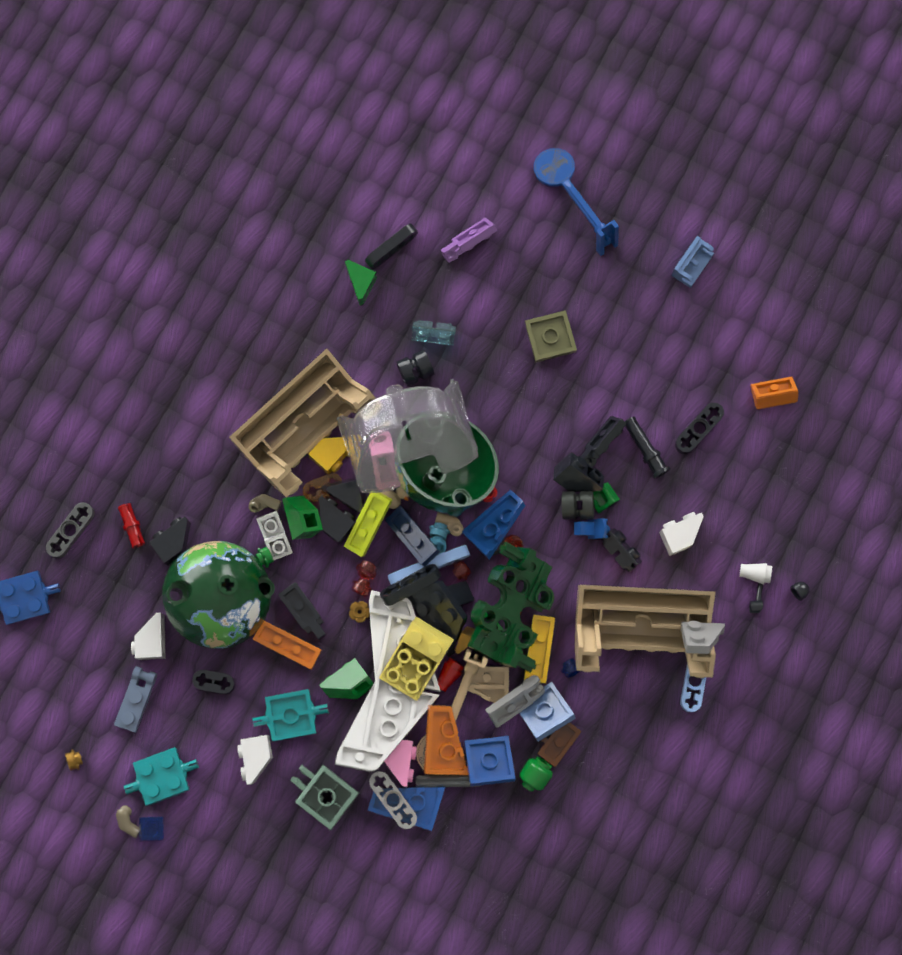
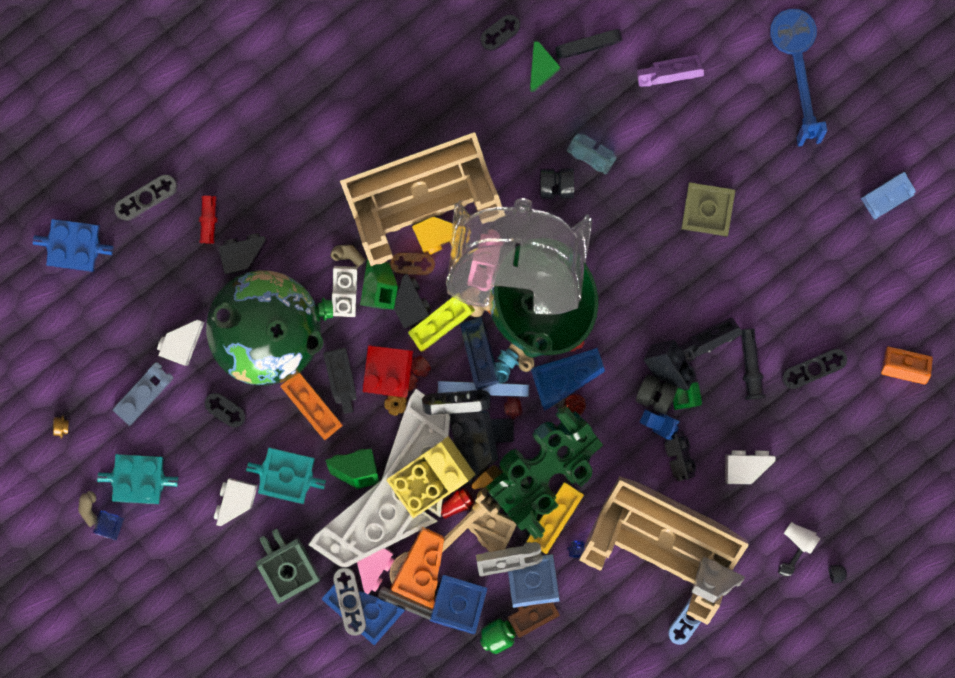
camera: 25 degrees right, 10 degrees up
black slope [320,478,363,513] -> none
none -> red plate [363,346,413,398]
none -> black beam [481,15,520,51]

